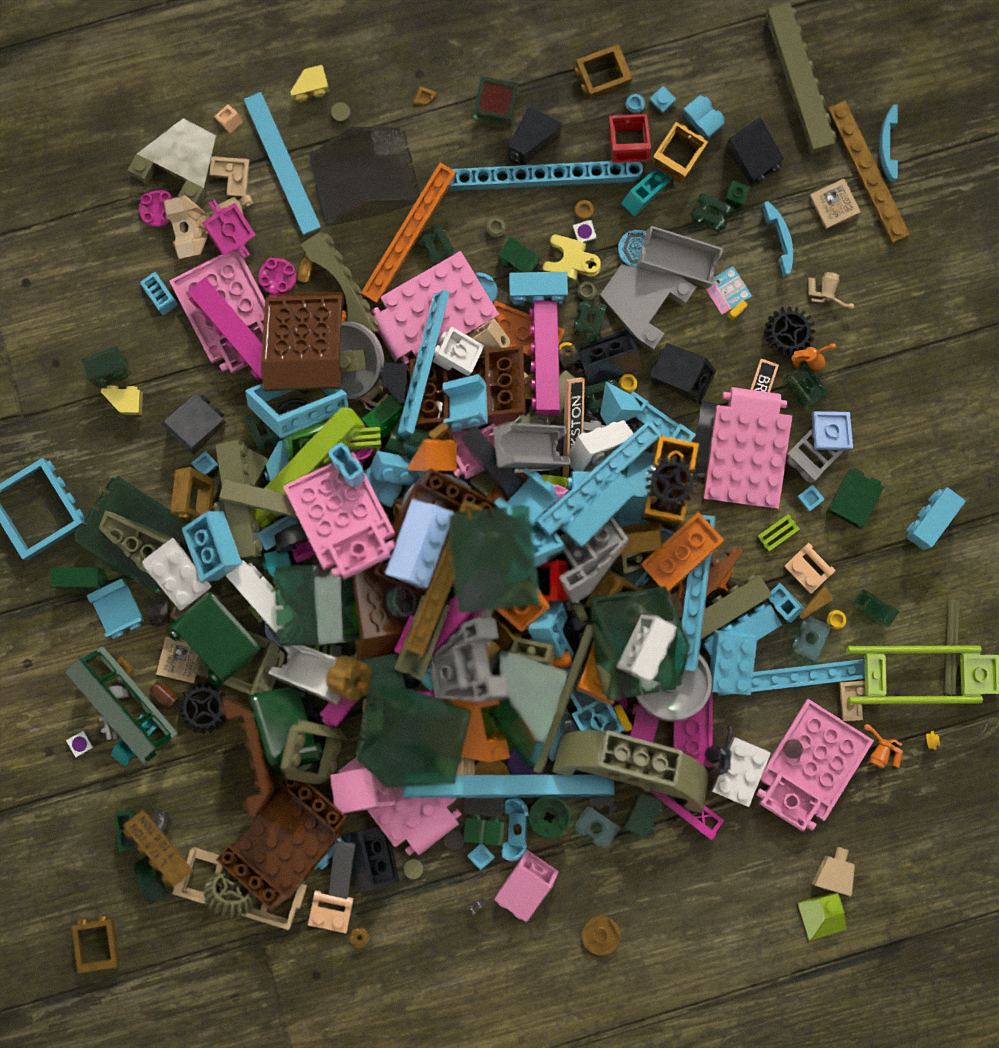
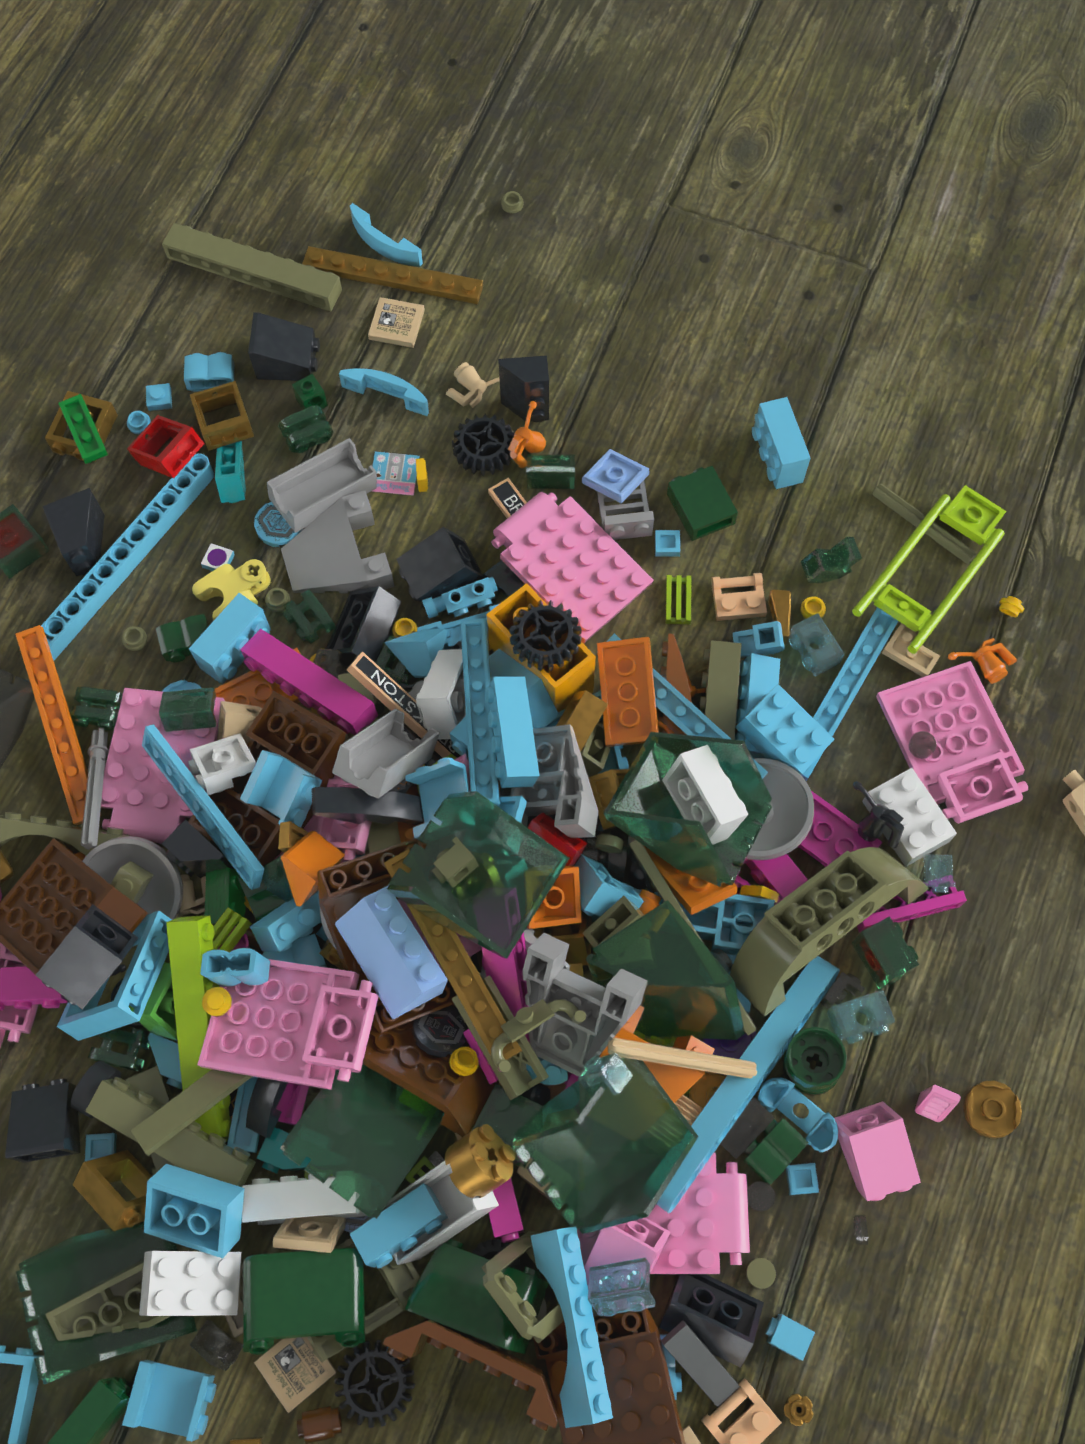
camera: 45 degrees left, 15 degrees down
pearl gold tile [575,200,594,220] -> none
none -> slope [35,904,138,1010]
none -> green plate [59,394,108,464]
none -> black tyre [71,1061,121,1119]
none -> light grey axle [81,728,109,850]
none -> clear green bracket [159,687,216,732]
none -> yellow plate [202,987,232,1017]
none -> tan tile [273,1215,346,1253]
none -> medium azure brick [350,1183,448,1268]
none -> medium azure brick [422,577,498,619]
none -> olive brick [431,837,479,888]
none -> yellow plate [449,1047,479,1076]
none -> olive piece [491,999,586,1073]
none -> black slope [498,356,549,422]
none -> olive plate [501,191,524,214]
none -> medium azure arch [531,1226,613,1428]
none -> clear light blue bracket [578,1053,632,1095]
none -> clear light blue bracket [588,1257,655,1316]
none -> tan axle [607,1038,757,1079]
none -> medium azure brick [765,1314,815,1361]
none -> bright pink slope [915,1085,961,1122]
none -> clear light blue bracket [924,855,956,892]

